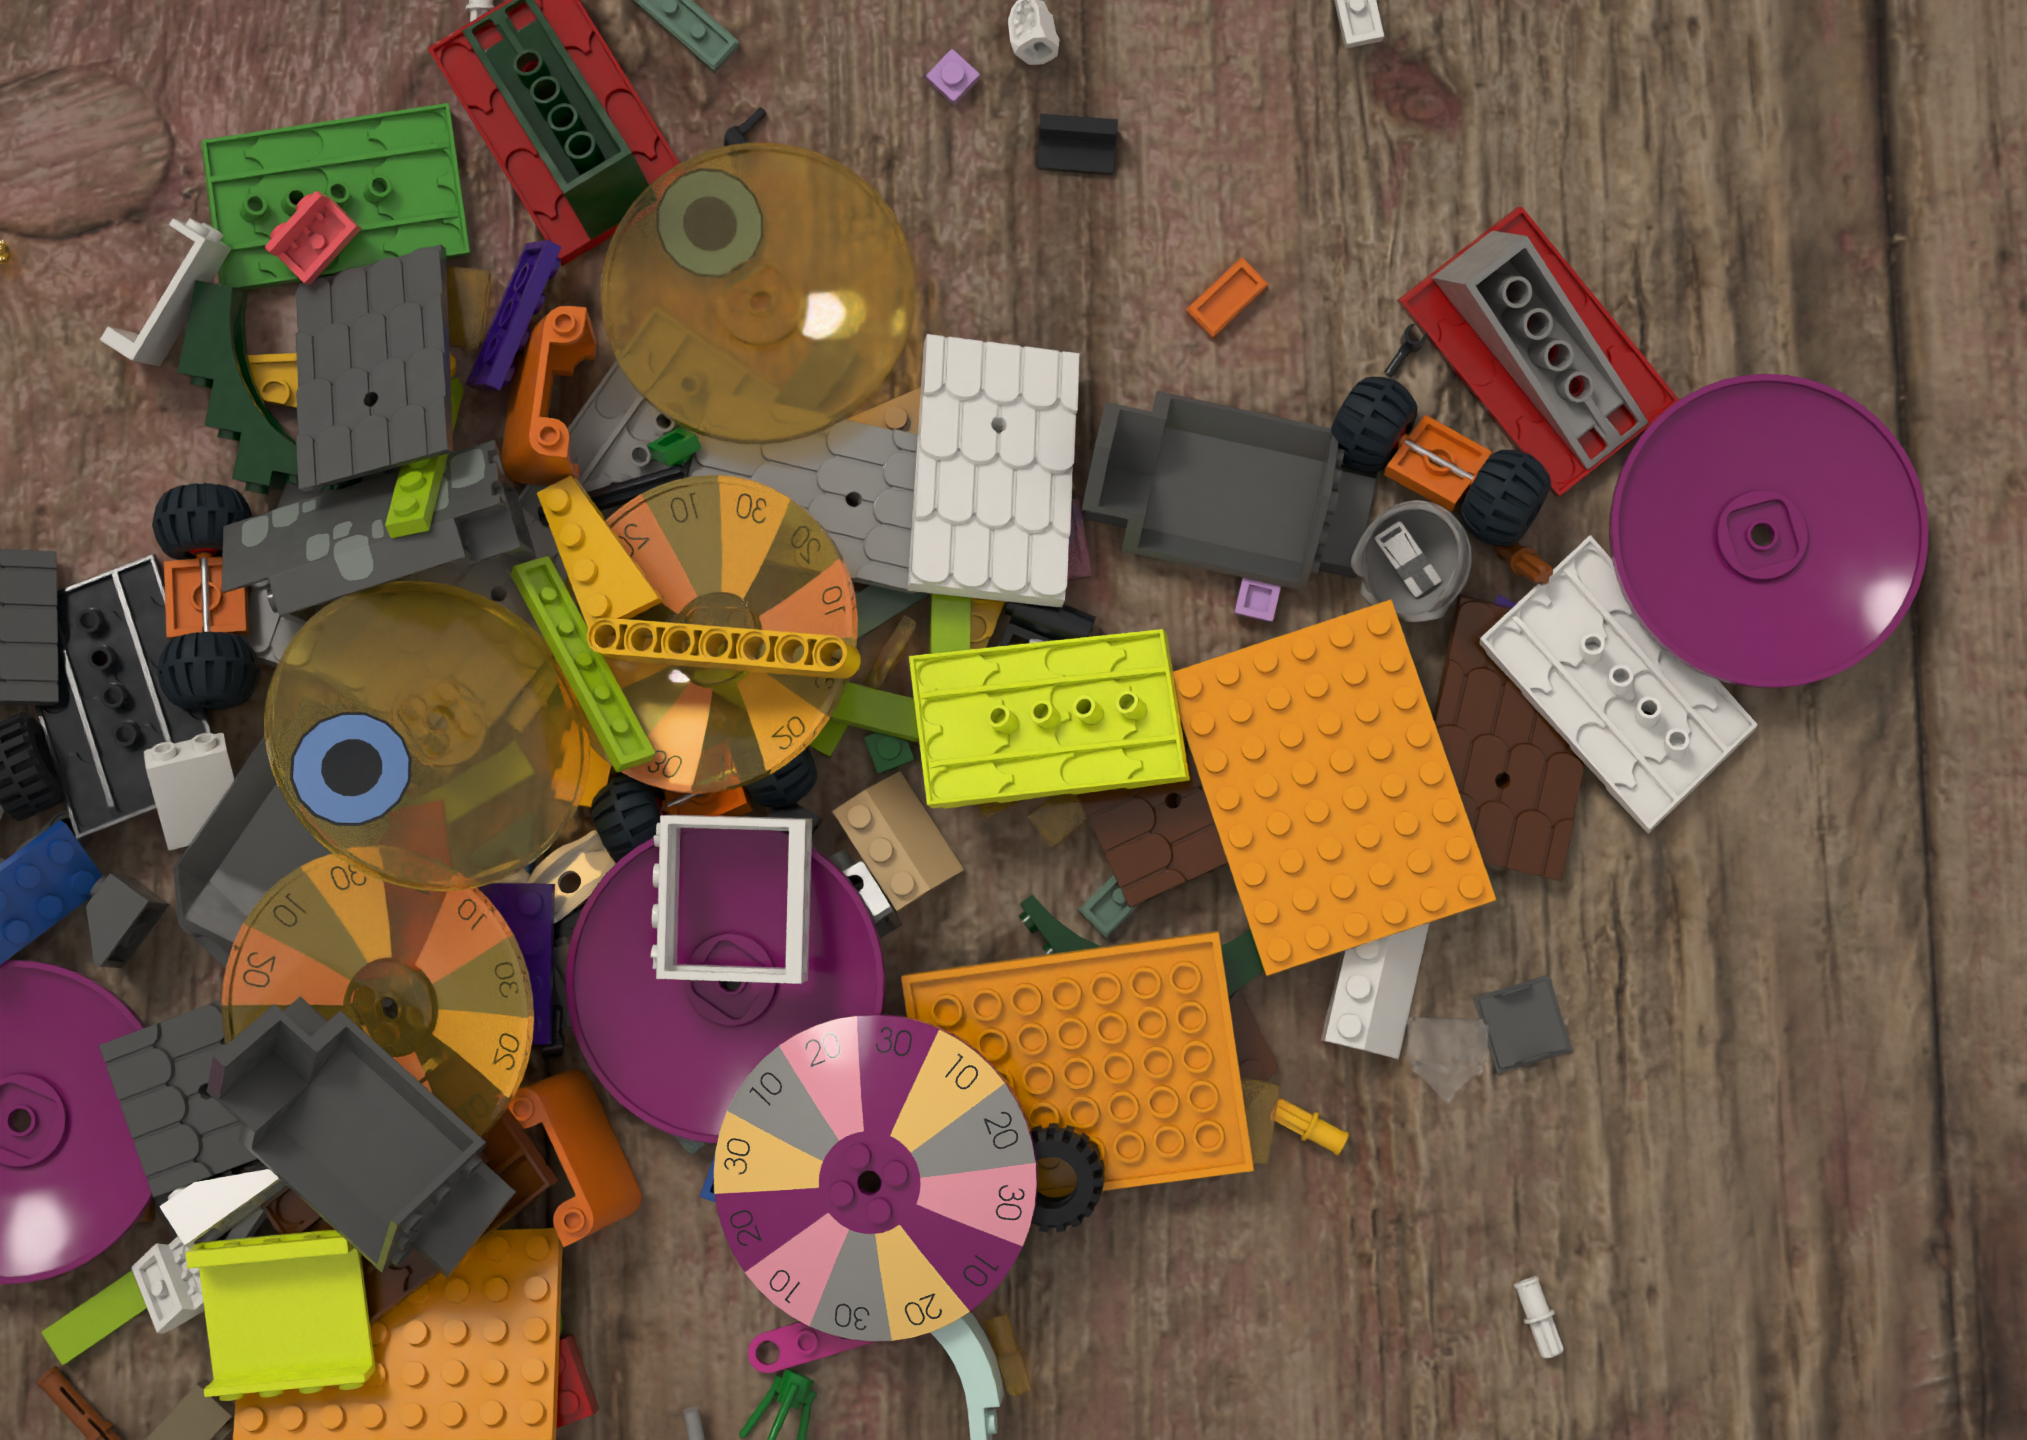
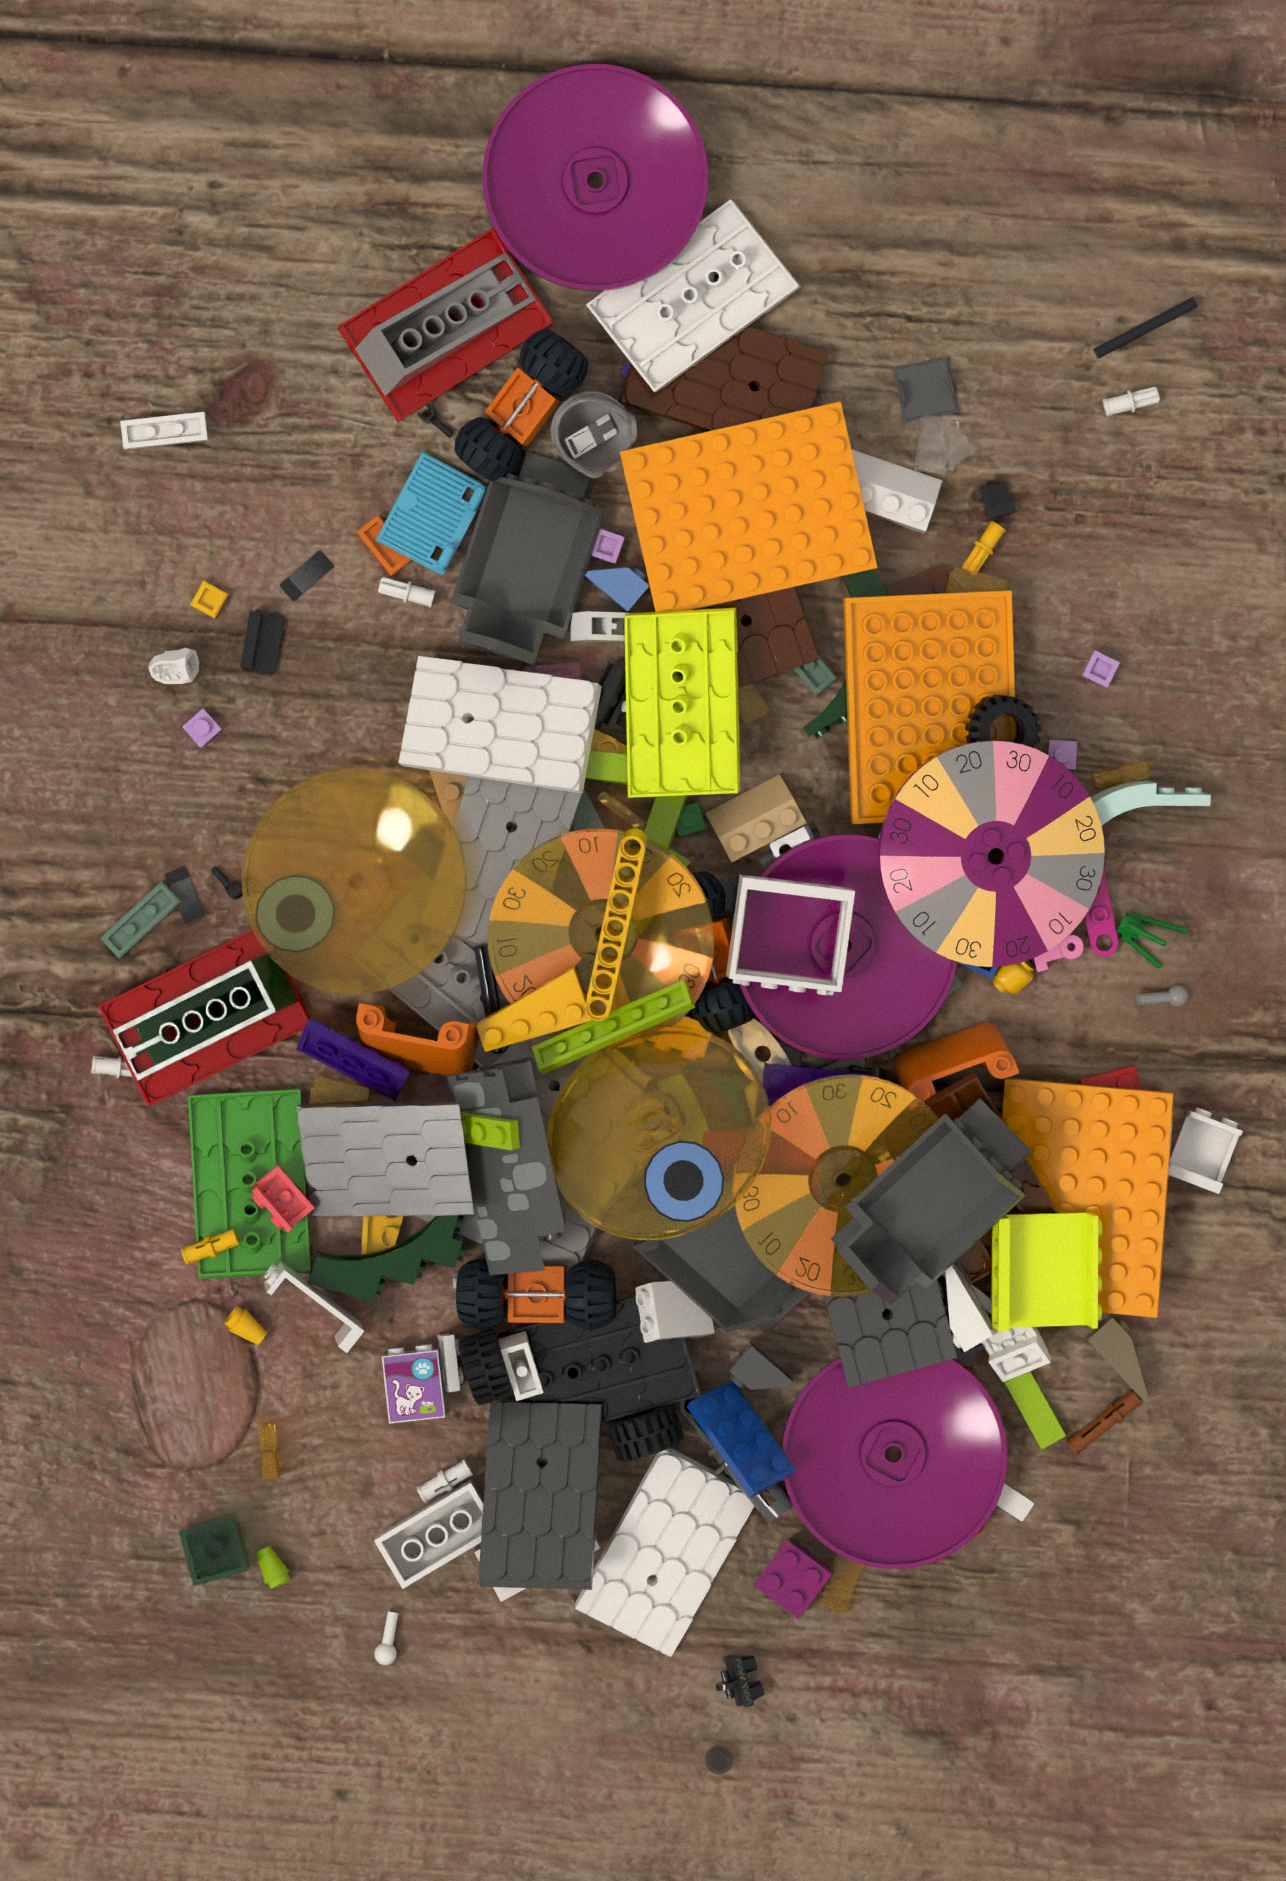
camera: 85 degrees left, 5 degrees up
green plate [647,427,702,467] -> none
dark orange axle [1495,542,1553,586] -> none
none -> black sticker [165,866,205,924]
none -> yellow pin [181,1228,240,1265]
none -> yellow tile [190,580,229,619]
none -> yellow cone [224,1306,267,1345]
none -> black sticker [280,550,334,601]
none -> medium azure window [375,452,488,576]
none -> white axle [378,577,436,608]
none -> brick [382,1344,446,1424]
none -> white plate [437,1333,463,1392]
none -> black tyre [458,1328,513,1406]
none -> white slope [499,1331,543,1401]
none -> white slope [571,611,627,642]
none -> medium blue slope [585,567,650,613]
none -> black panel [978,481,1016,521]
none -> yellow head [992,960,1034,994]
none -> bright pink leg [1031,935,1084,972]
none -> lavender plate [1048,740,1077,770]
none -> lavender plate [1081,650,1120,688]
none -> black bar [1093,297,1198,359]

